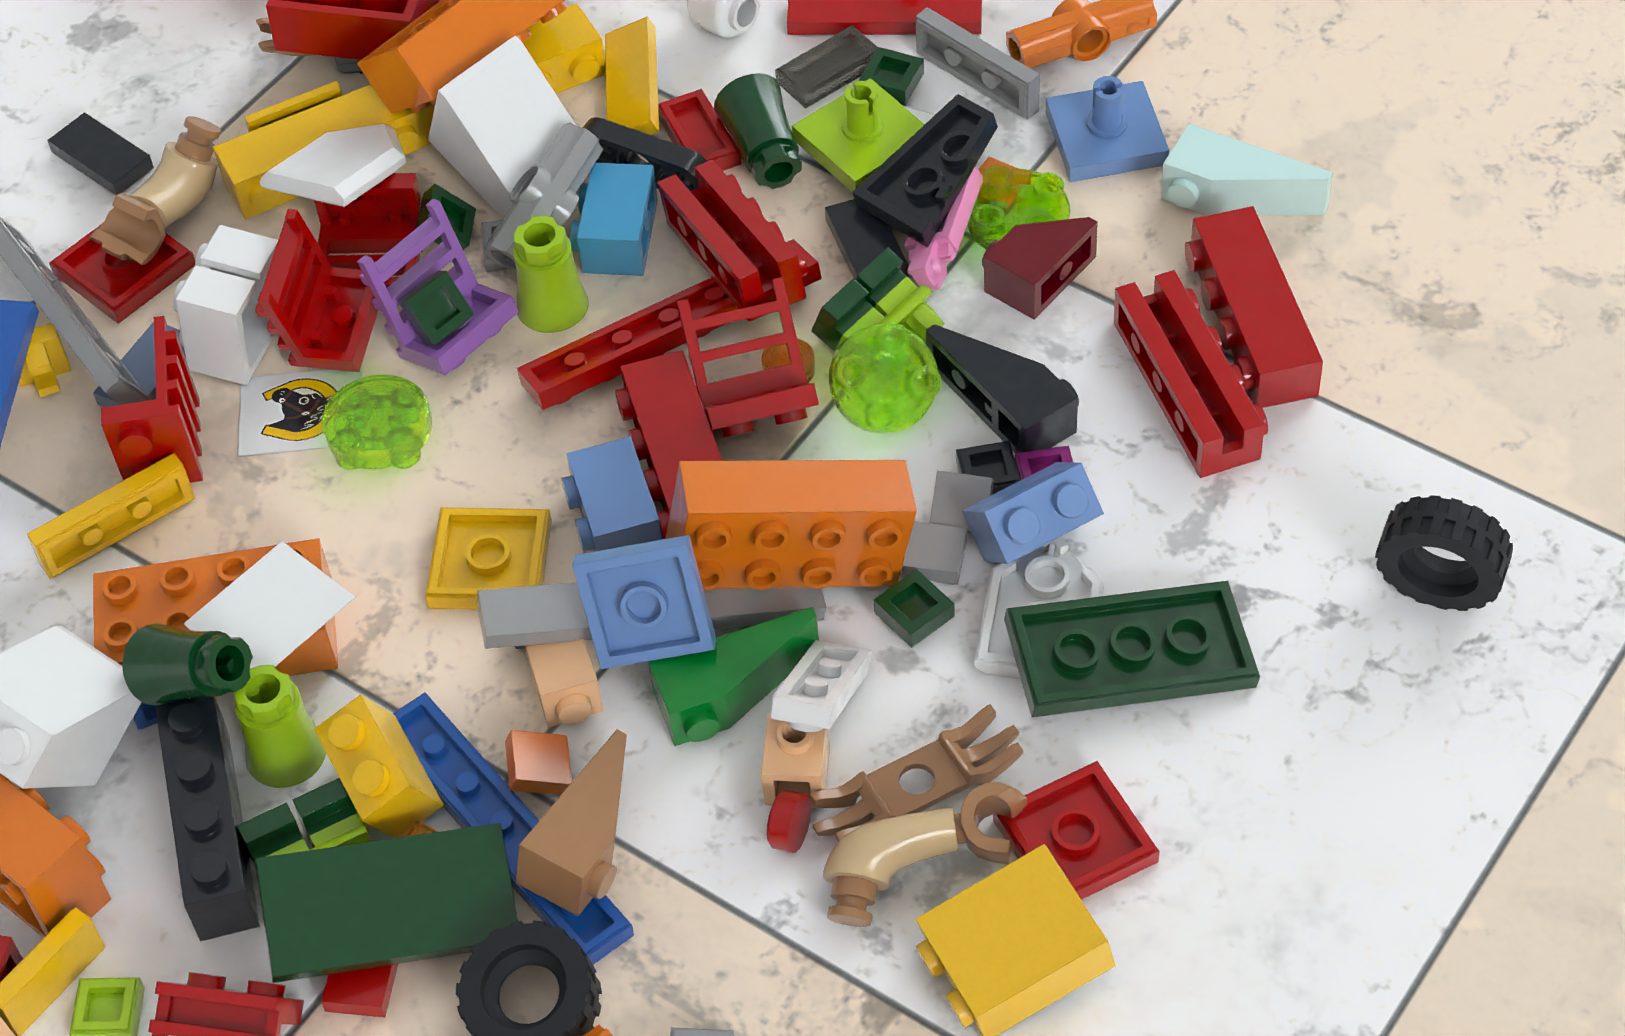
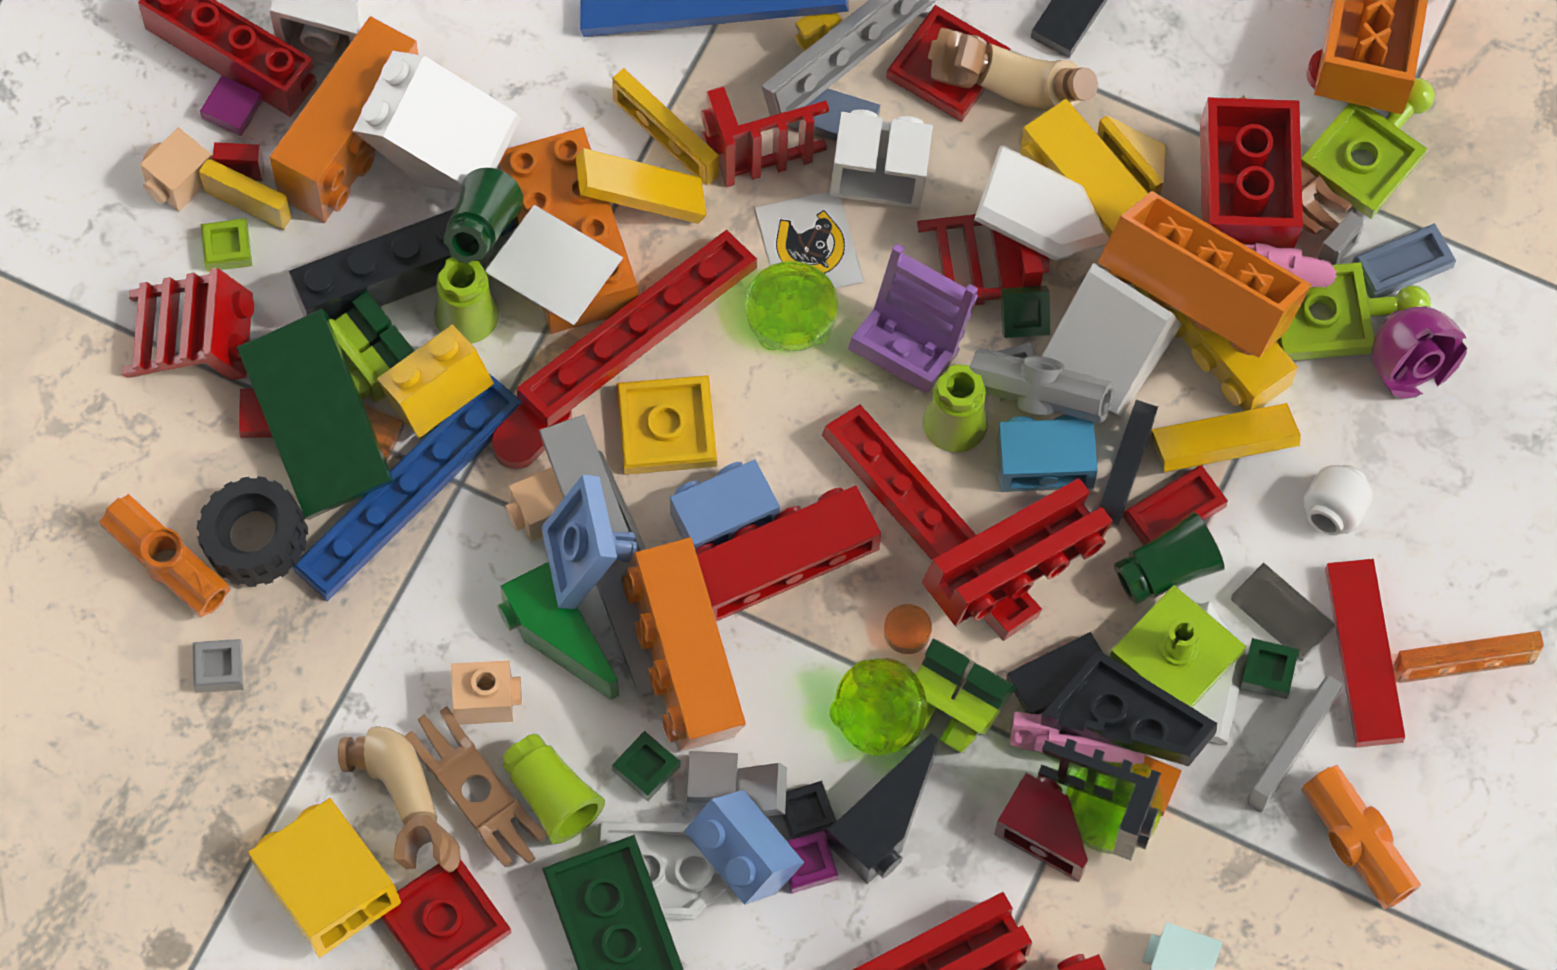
camera: 75 degrees right, 15 degrees up
red plate [255,209,387,372] -> none
dark green plate [398,270,474,345] -> none
orange tile [505,730,572,795] -> none
medium nougat slope [516,729,627,916] -> none
red plate [677,277,819,438] -> none
red tile [767,790,811,853] -> none
white plate [770,640,871,732] -> none
medium blue tile [1046,76,1169,182] -> none
none -> red tile [492,403,572,469]
none -> lime plant [502,734,605,844]
none -> red plate [517,229,757,427]
none -> yellow tile [576,148,707,224]
none -> black plate [1038,738,1161,861]

